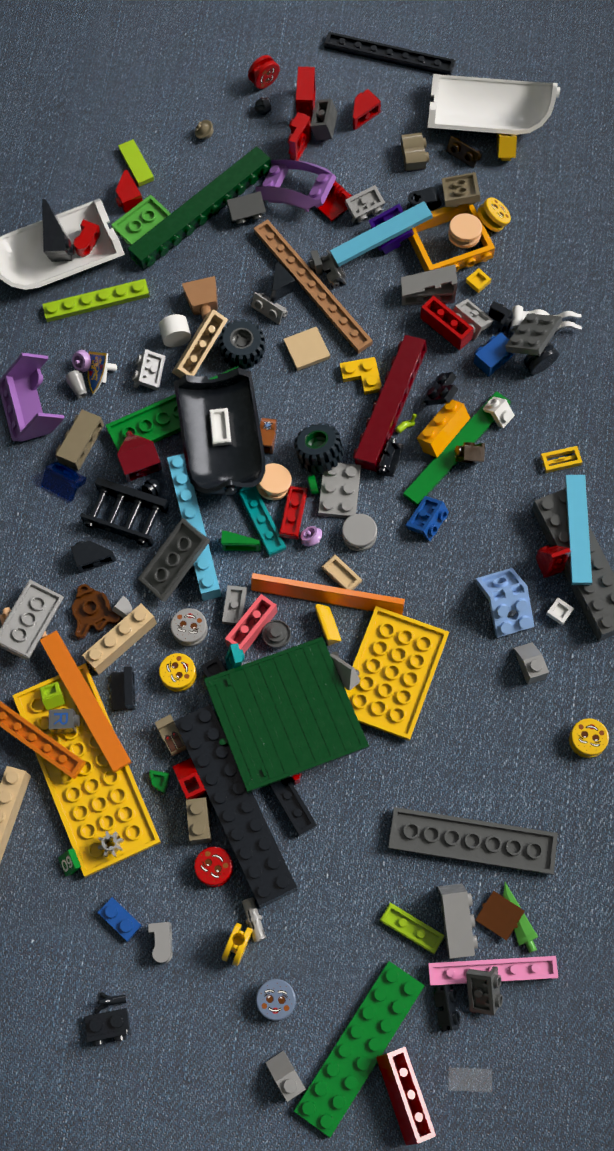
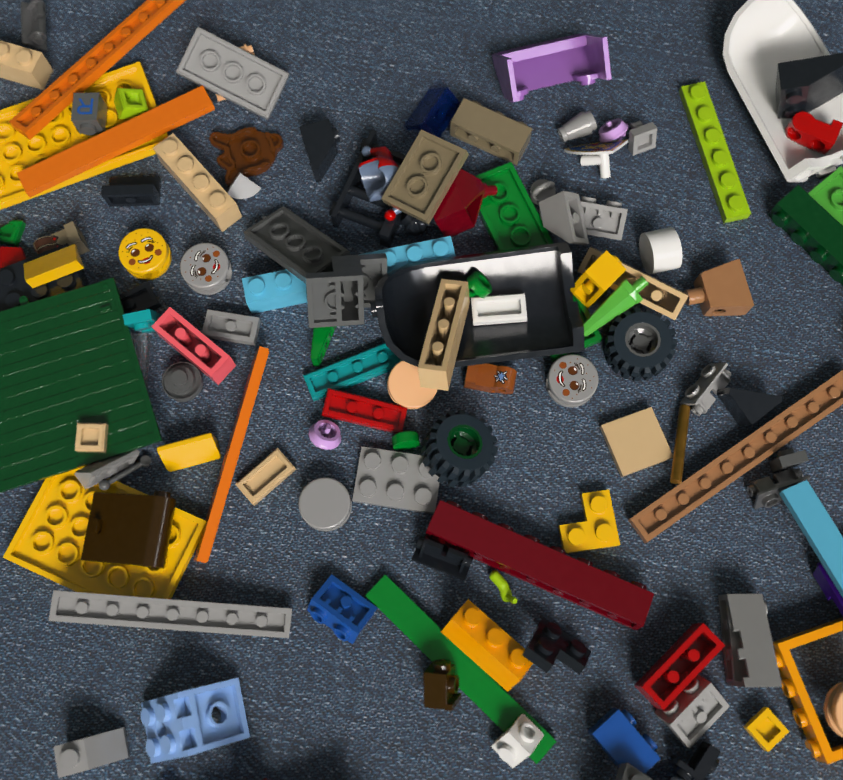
camera: 90 degrees right, 5 degrees up
none -> yellow slope [23,244,84,288]
none -> light grey plate [49,590,292,638]
none -> tan tile [75,423,108,453]
none -> dark brown door [81,491,176,569]
none -> dark grey bracket [305,253,387,328]
none -> sand blue piece [358,146,402,221]
none -> dark tan plate [381,130,469,225]
none -> tan brick [418,279,470,391]
none -> green tile [467,271,492,298]
none -> light grey tile [529,179,556,206]
none -> light grey slope [539,191,589,246]
none -> light grey head [546,354,599,408]
none -> yellow slope [570,250,627,309]
none -> bright green bar [583,276,649,336]
none -> light grey tile [628,121,657,156]
none -> pearl gold bar [670,405,690,484]

